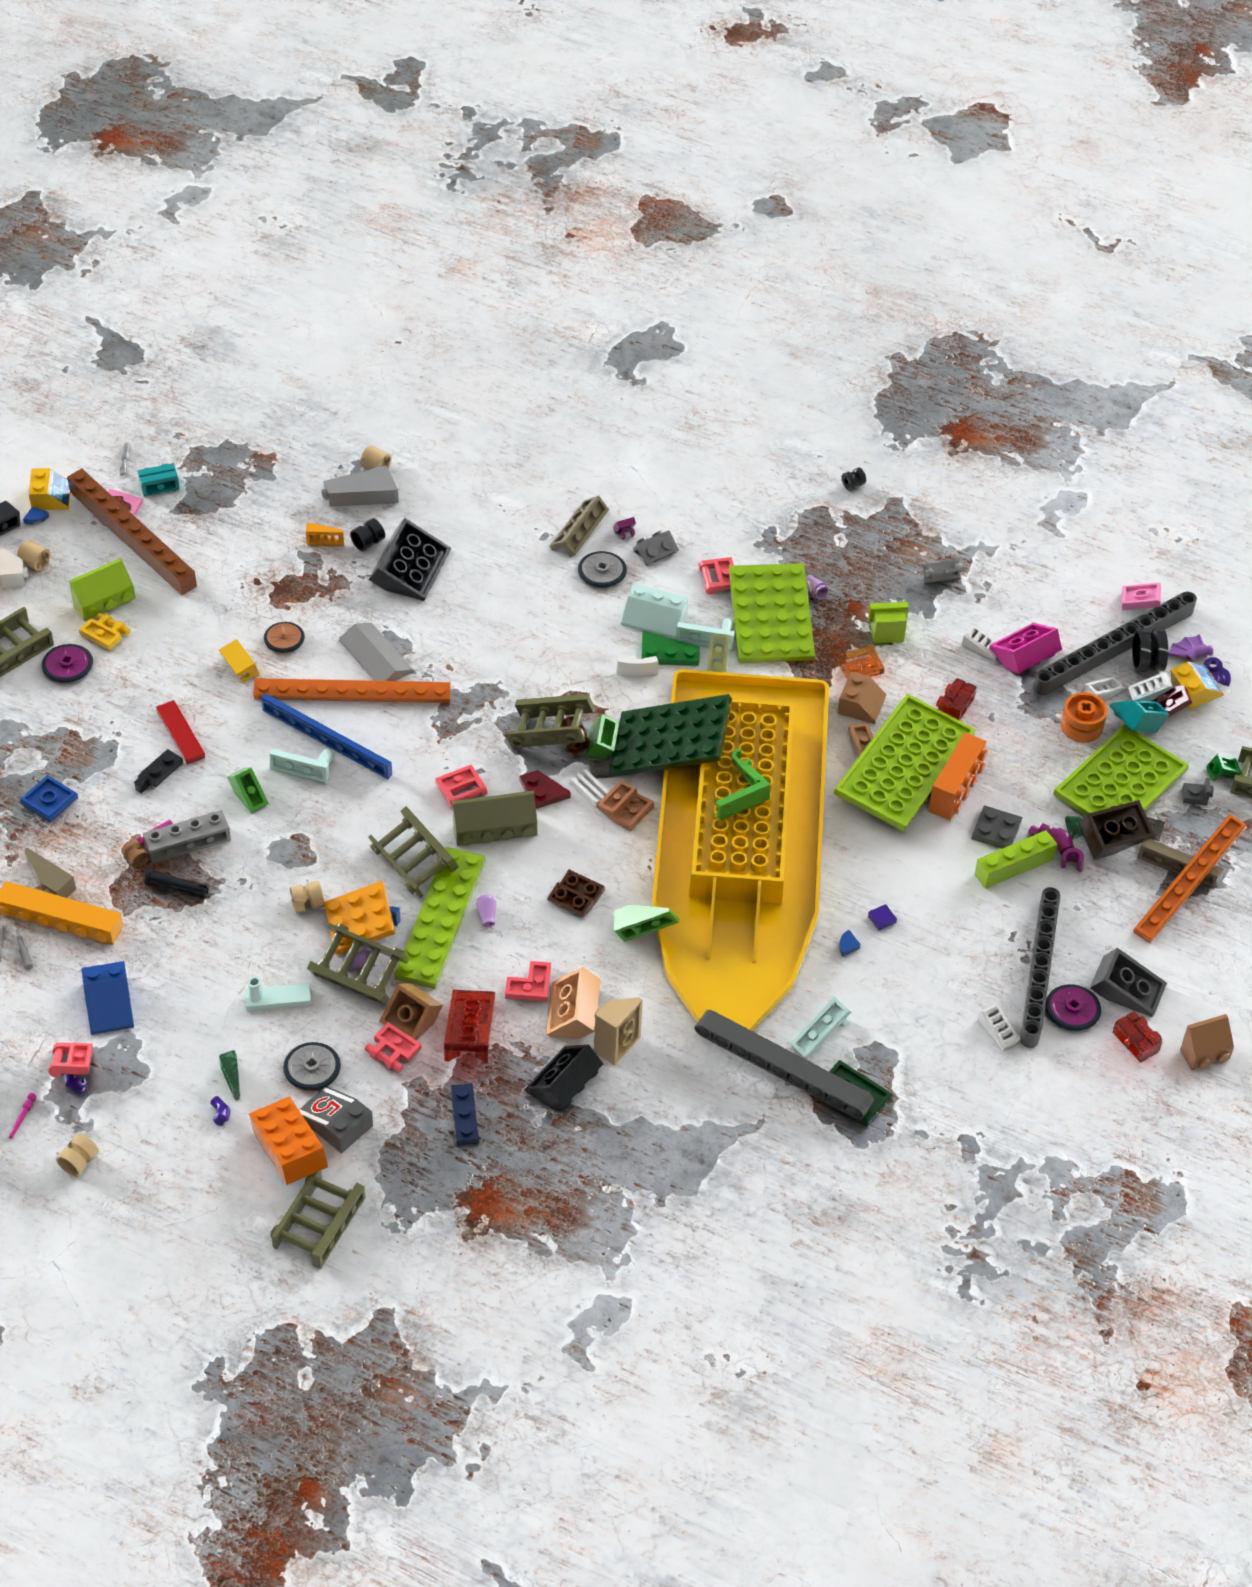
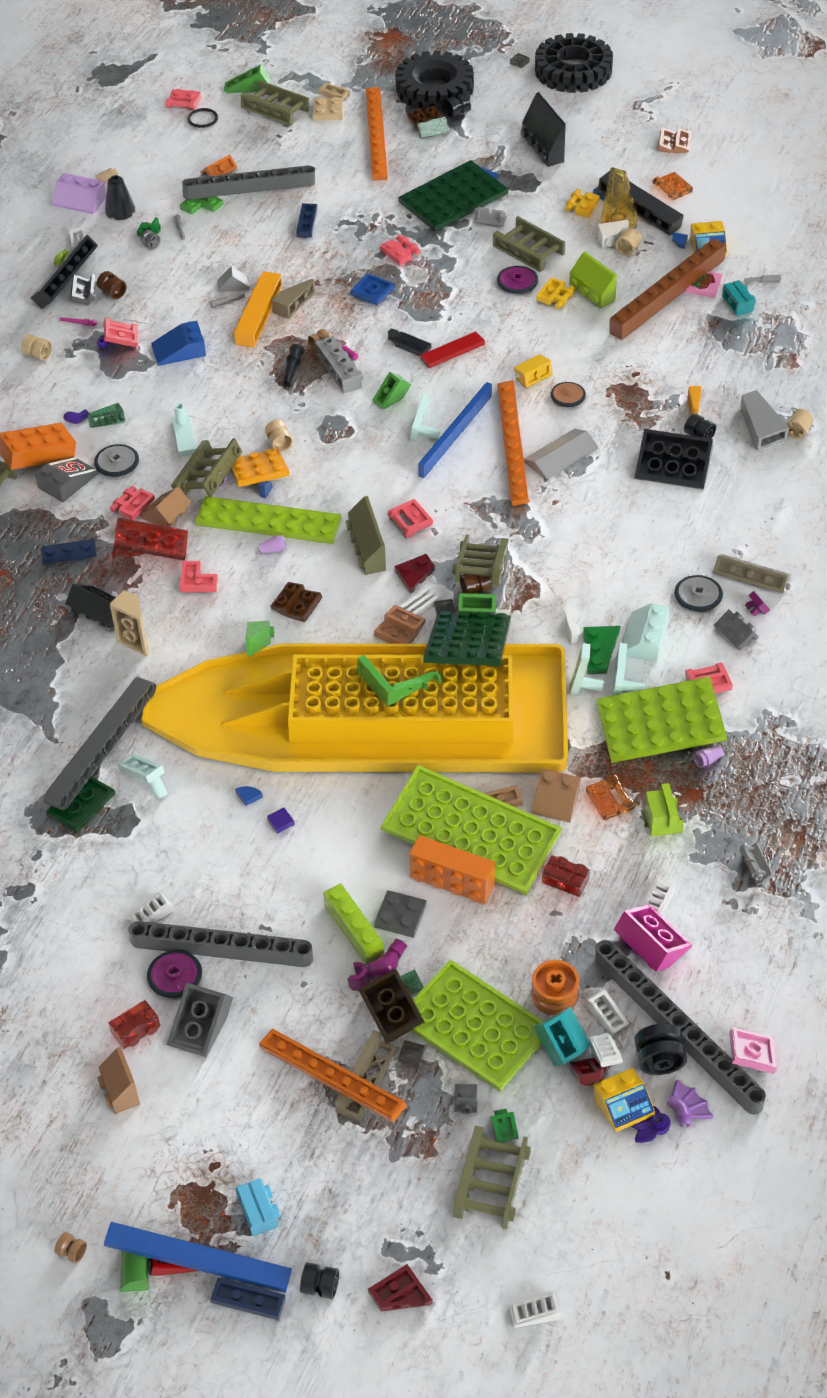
camera: 90 degrees right, 0 degrees up
olive fence [368,806,459,899] -> none
light nougat slope [546,967,600,1039] -> none

